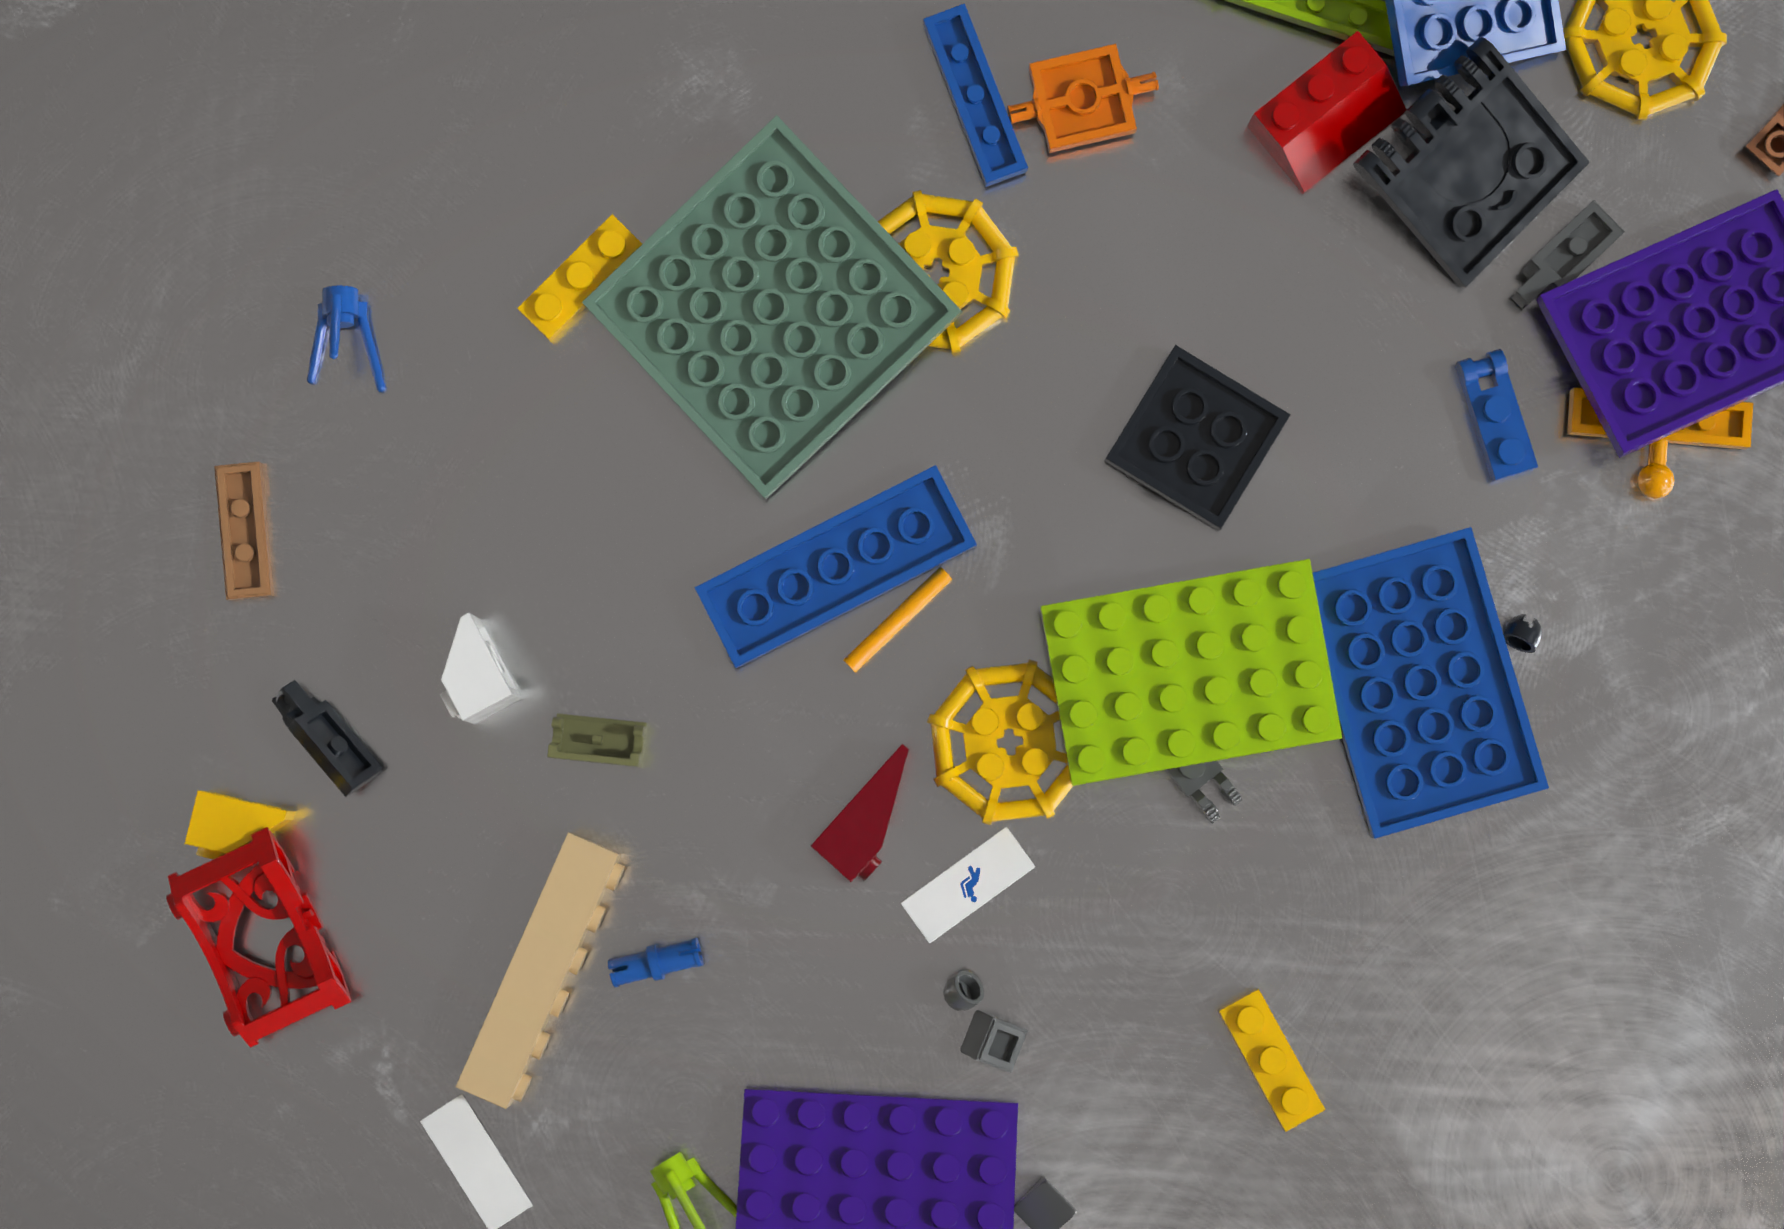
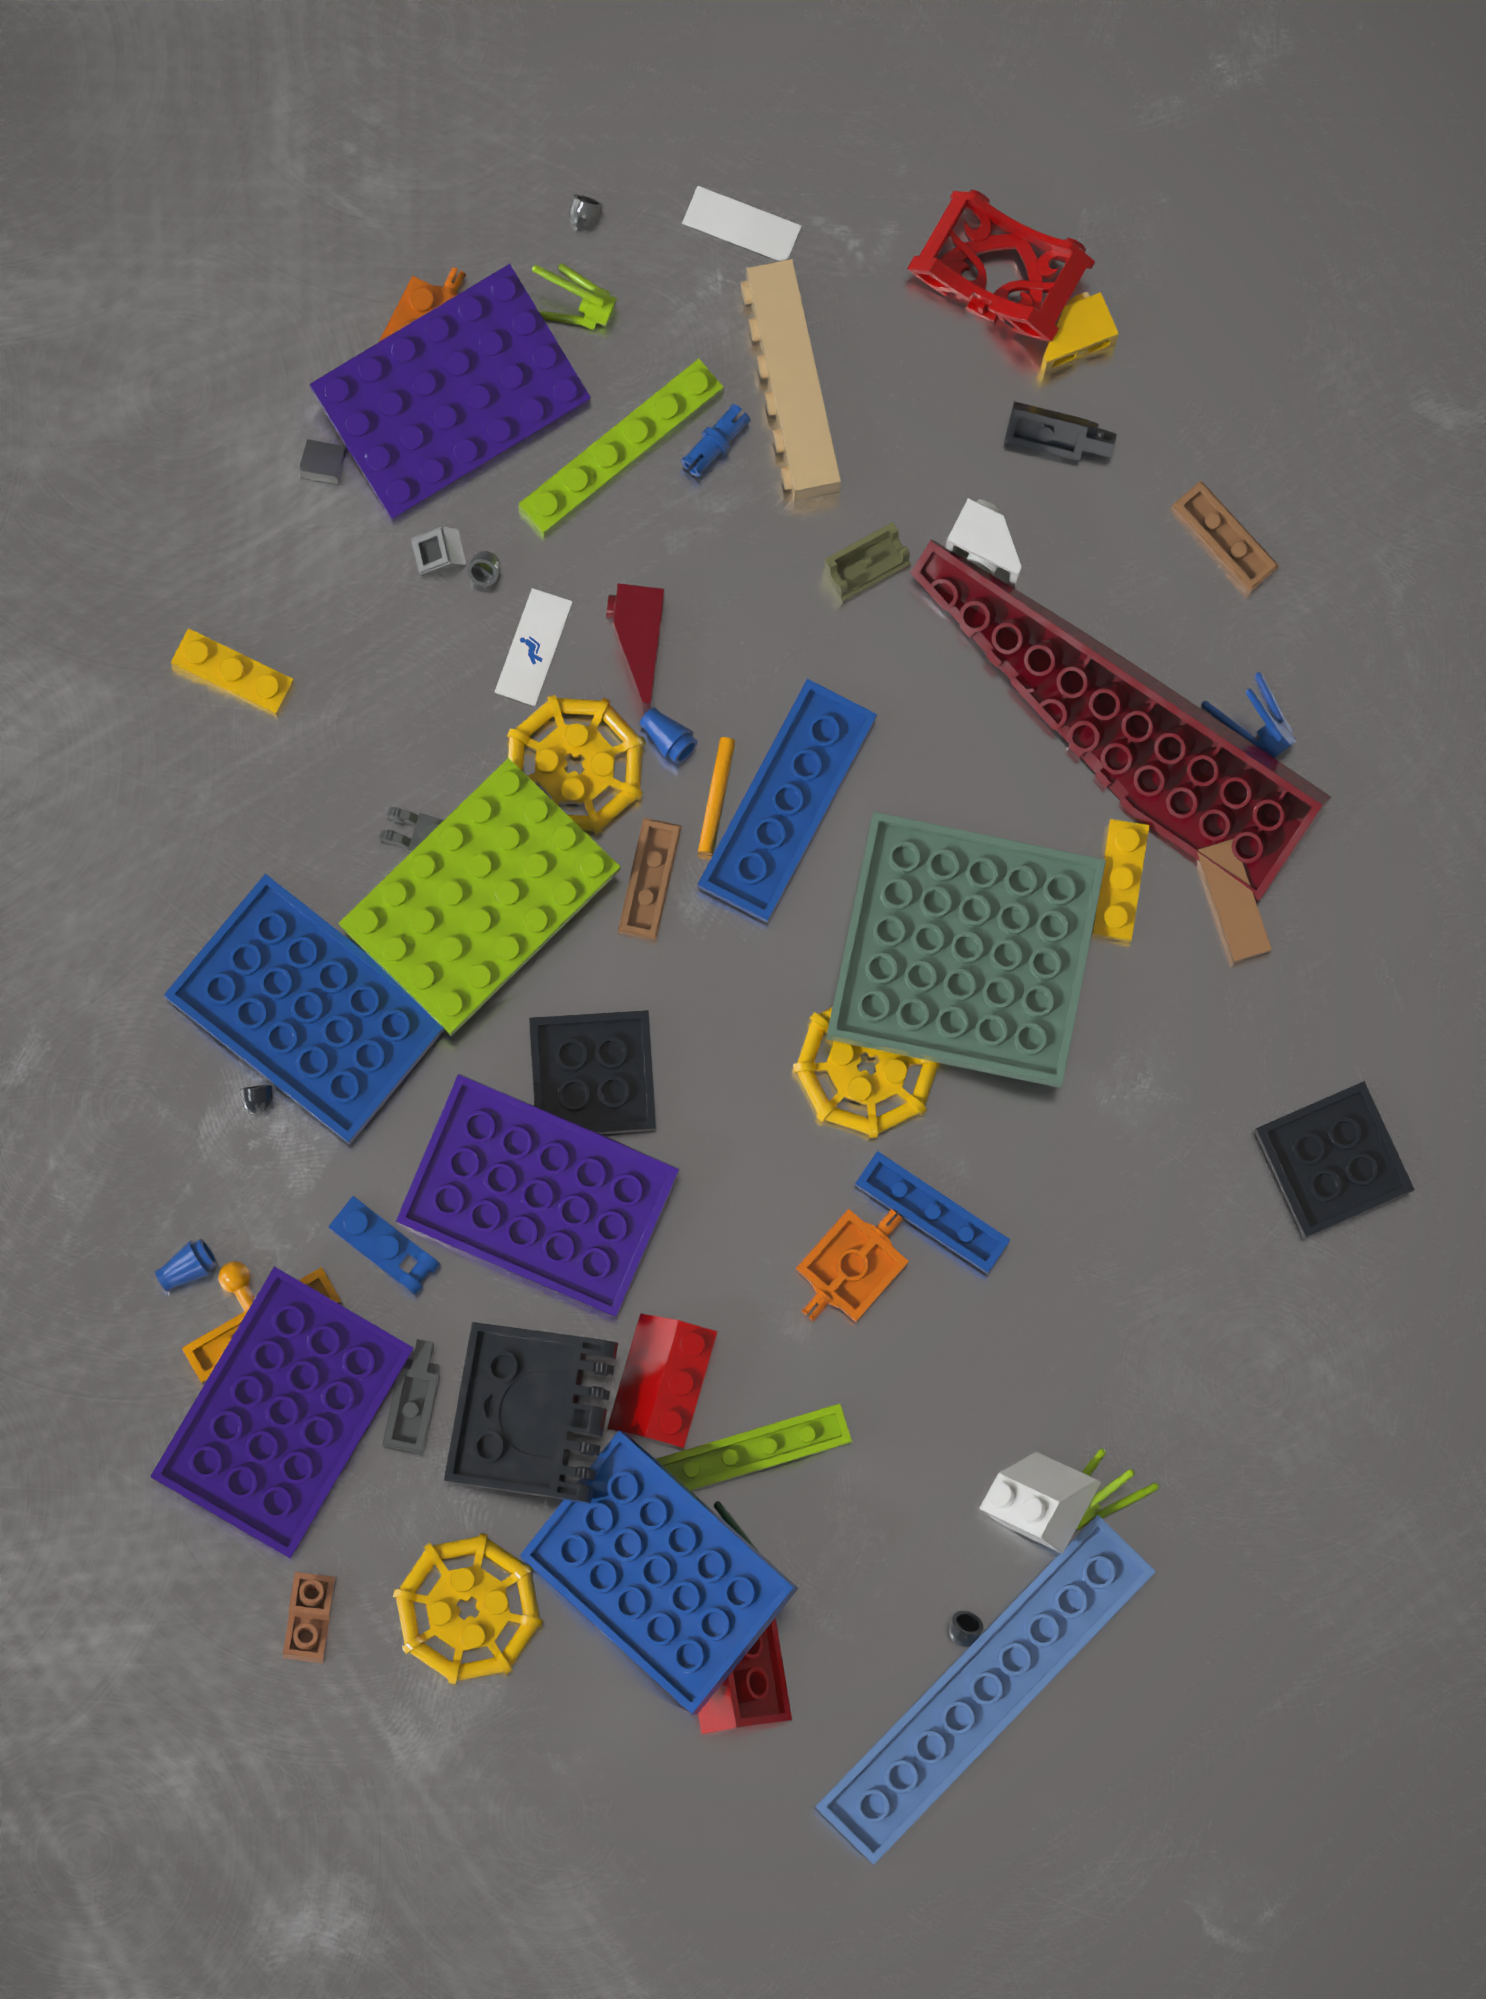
camera: 145 degrees right, 5 degrees down
none -> blue cone [155,1239,218,1291]
none -> dark purple plate [395,1074,680,1317]
none -> lime plate [518,358,724,536]
none -> medium nougat tile [618,817,682,942]
none -> blue cone [639,707,698,764]
none -> dark red wedge [910,540,1331,901]
none -> medium nougat tile [1197,839,1272,964]

